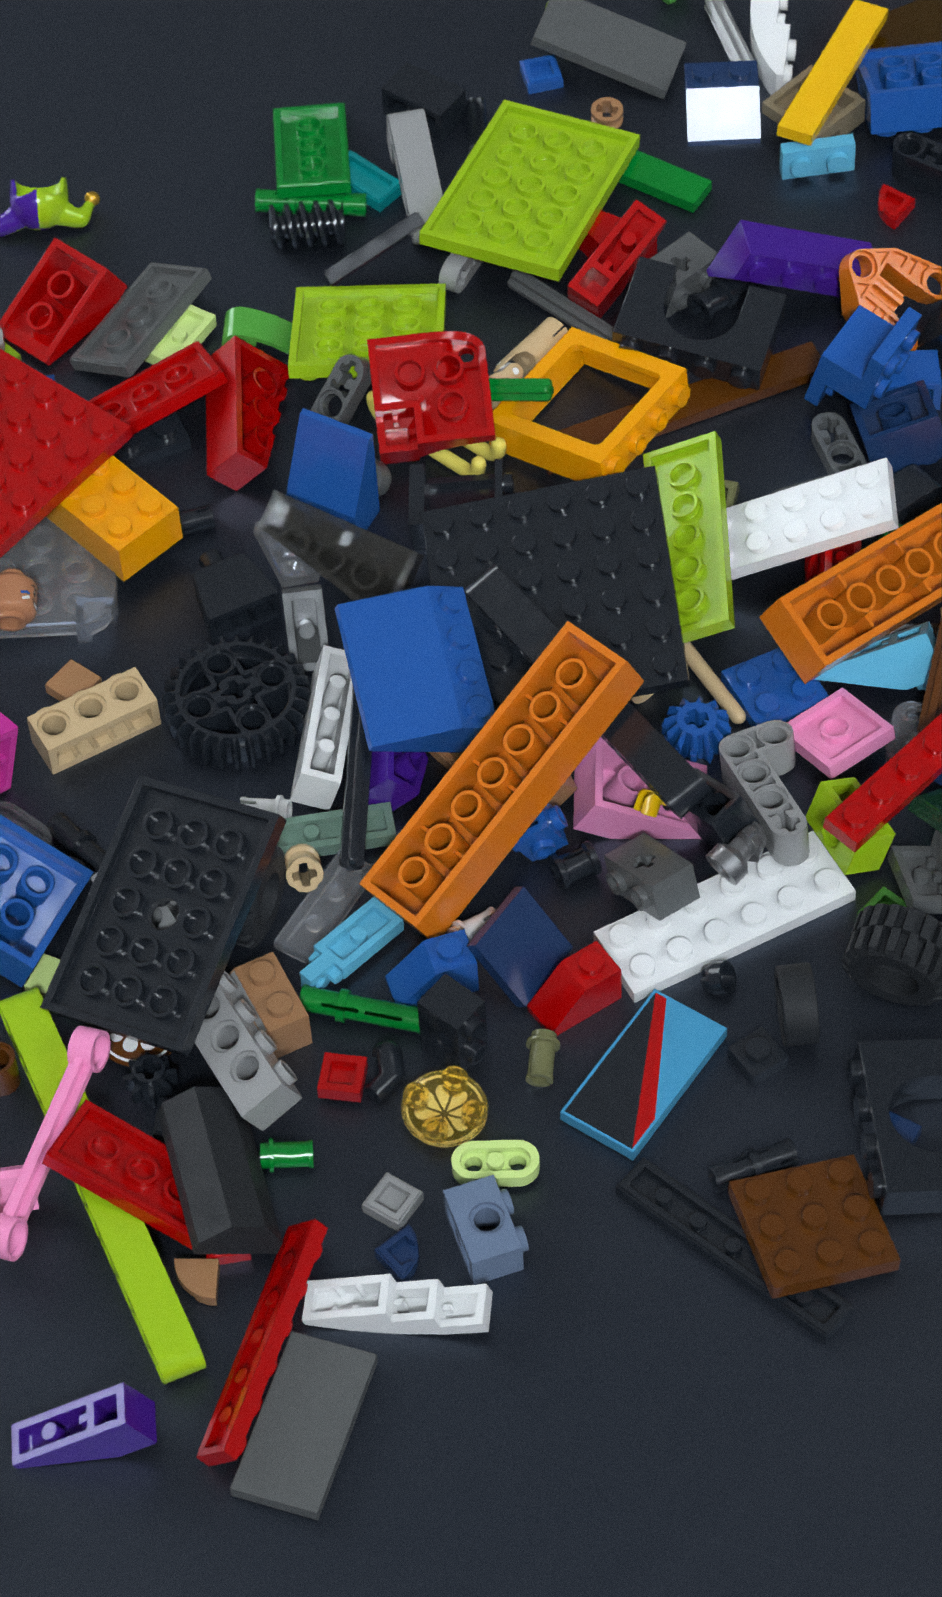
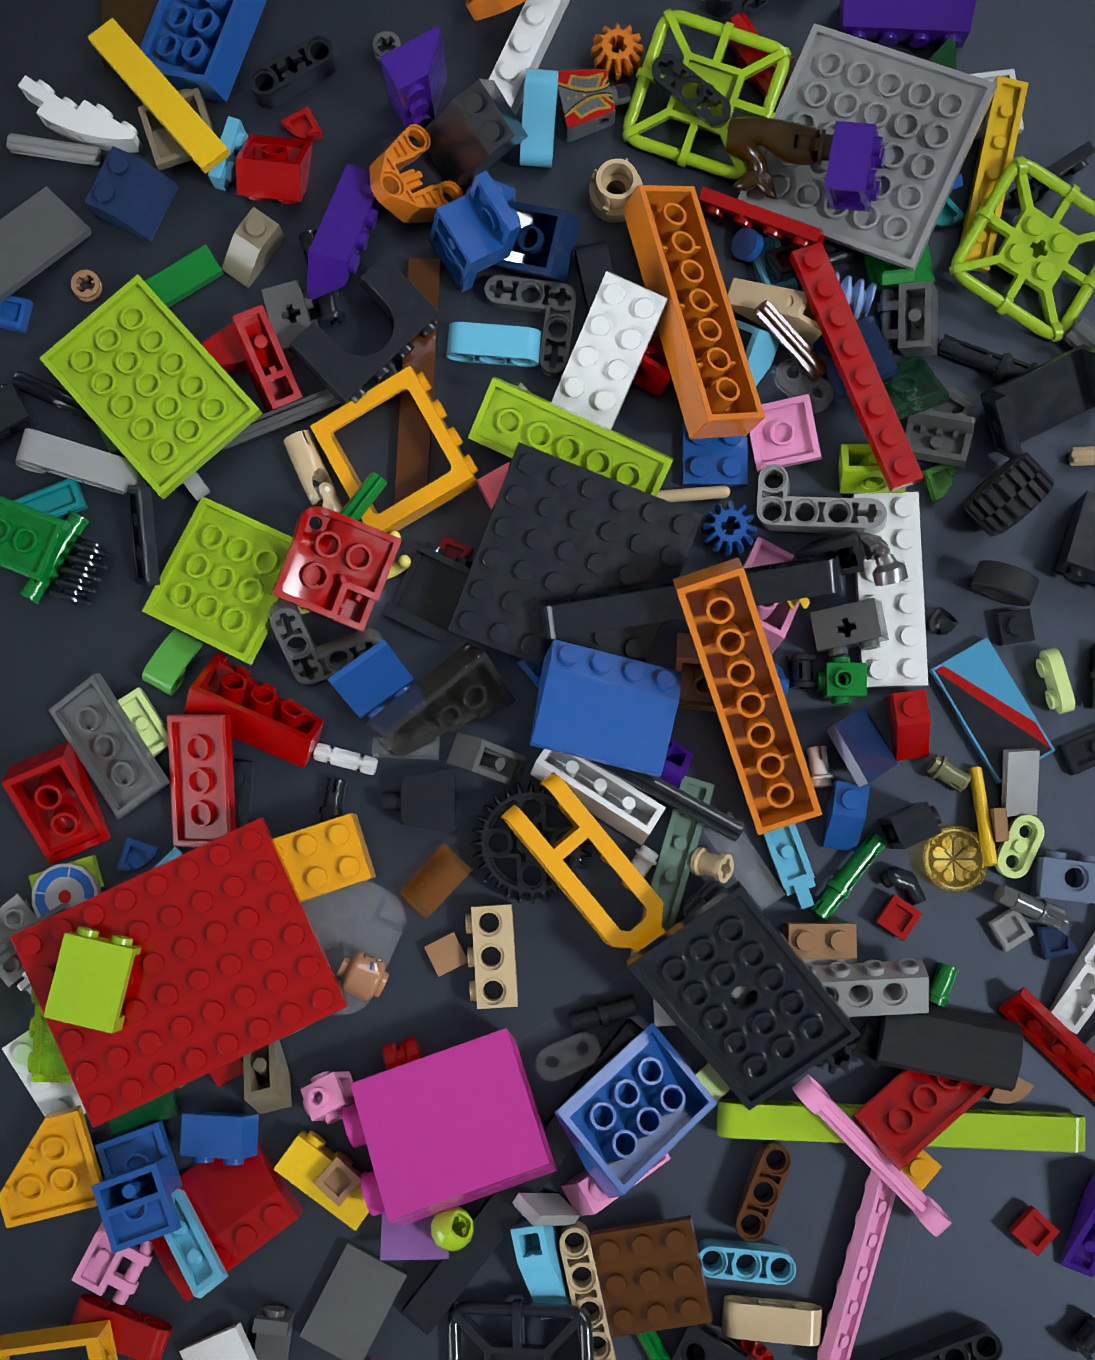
camera: 65 degrees left, 30 degrees up
none -> dark tan slope [222,207,285,289]
none -> red slope [236,134,313,204]
none -> white axle [313,743,378,775]
none -> clear orange brick [400,843,474,920]
none -> medium azure beam [446,322,541,367]
none -> light orange piece [502,772,666,953]
none -> green brick [816,657,867,705]
none -> light orange plate [901,1150,942,1191]
none -> yellow piece [968,767,998,866]
none -> medium nougat tile [989,808,1009,842]
none -> dark grey piece [994,885,1069,929]
none -> light grey tile [1001,748,1040,817]
none -> red plate [1008,1205,1060,1257]
none -> yellowish green plate [1036,647,1075,714]

